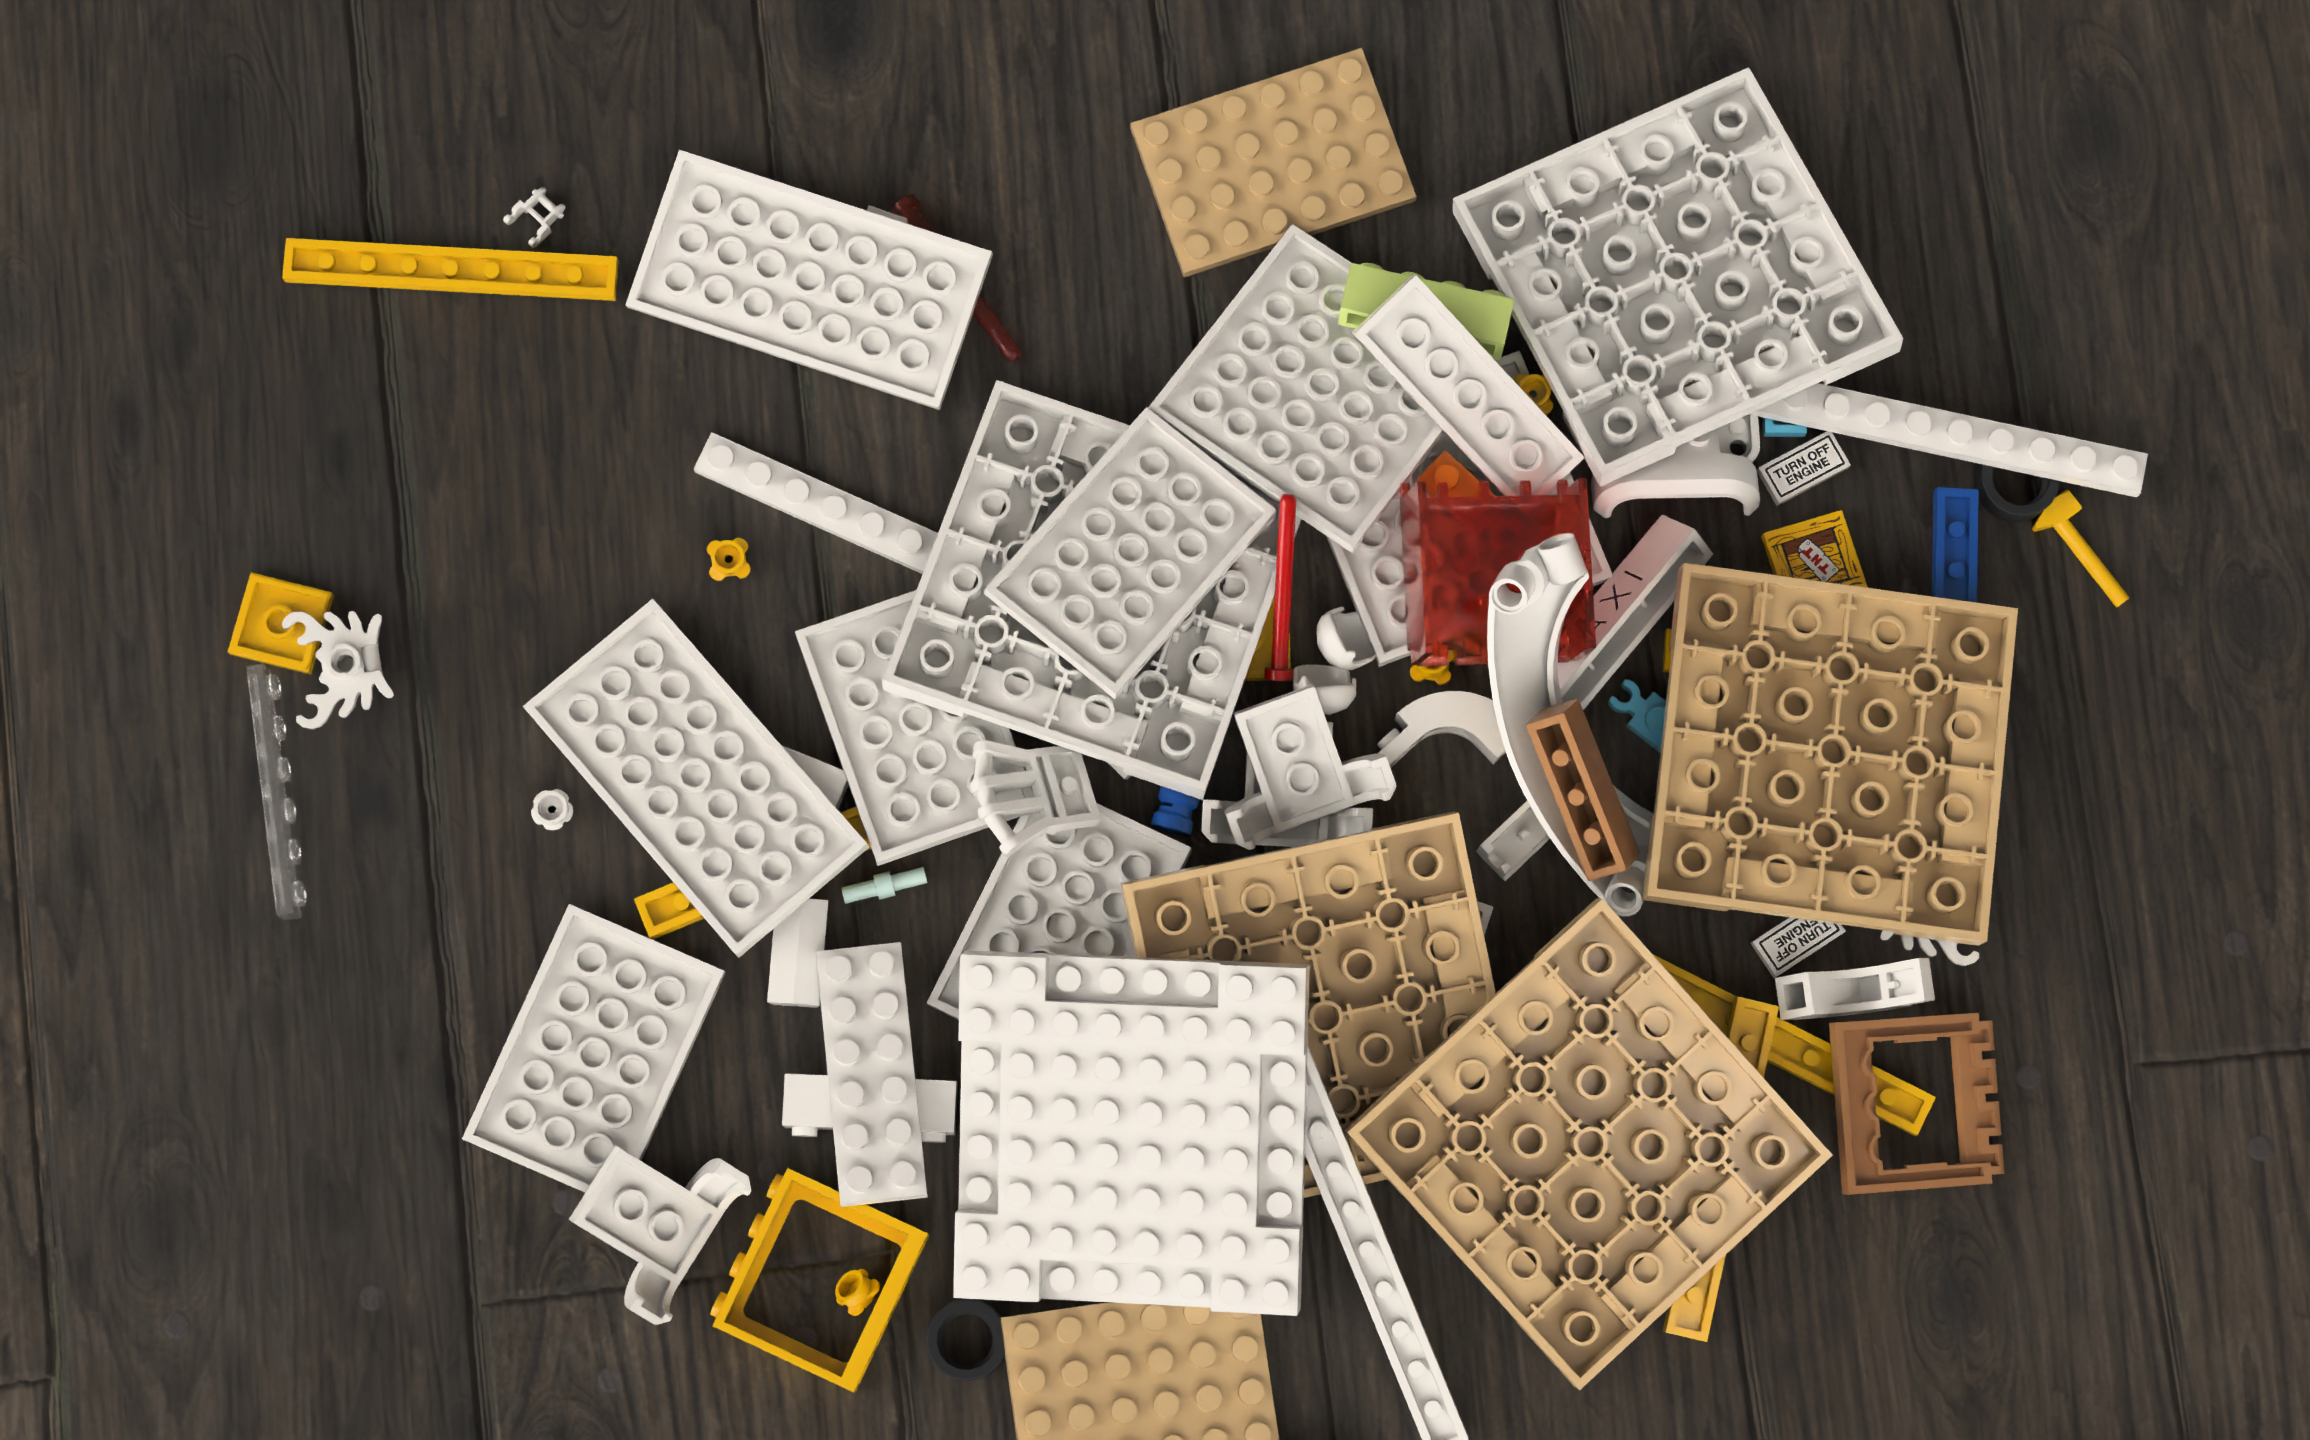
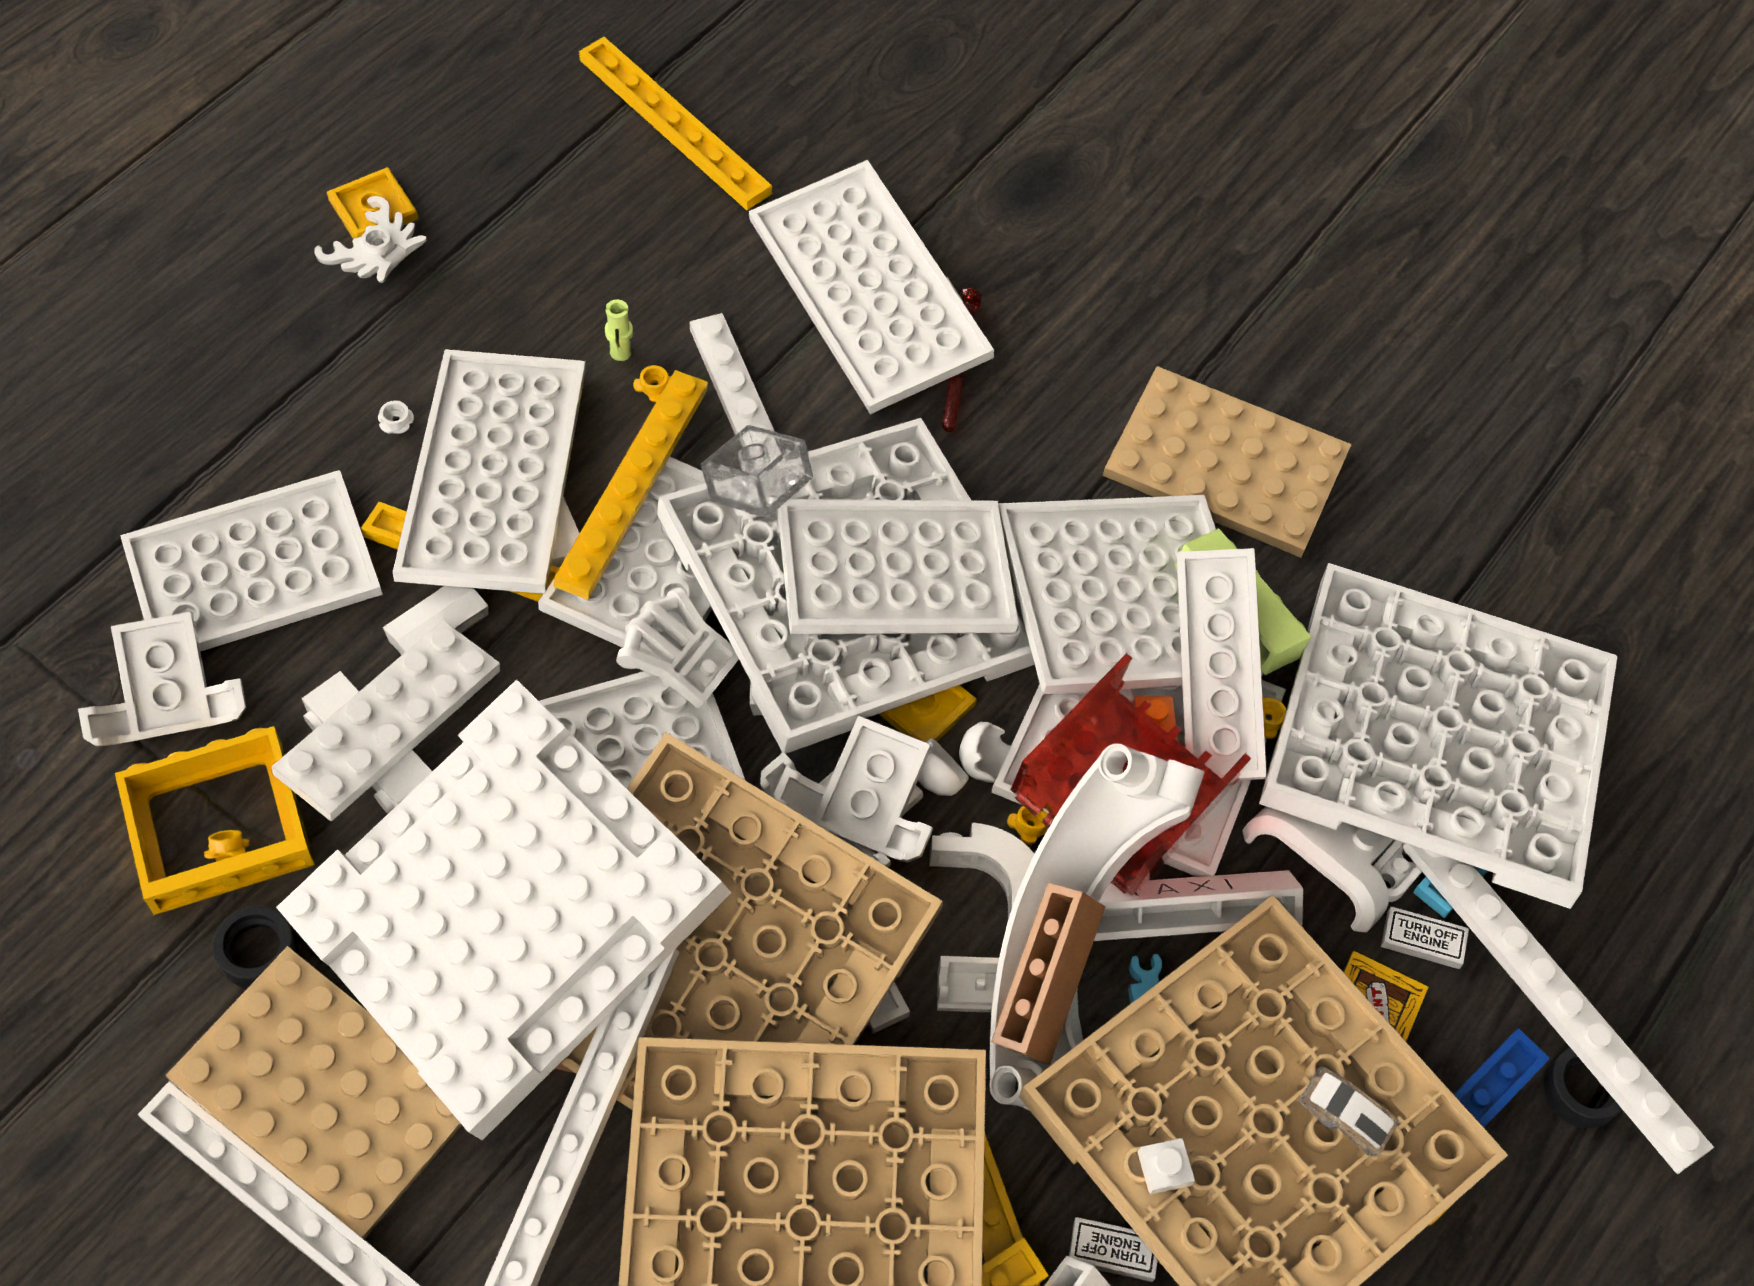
camera: 45 degrees right, 20 degrees down
clear plate [246,664,306,920] -> none
white piece [503,187,565,248] -> none
light aqua bar [841,867,927,904] -> none
blue wheel [1150,786,1200,837] -> none
red bar [1264,494,1297,681] -> none
yellow piece [2032,489,2130,608] -> none
none -> yellow plate [554,370,708,600]
none -> yellowish green pin [605,300,633,361]
none -> clear brick [701,425,814,518]
none -> white plate [1137,1138,1195,1194]
none -> slope [1298,1067,1400,1157]

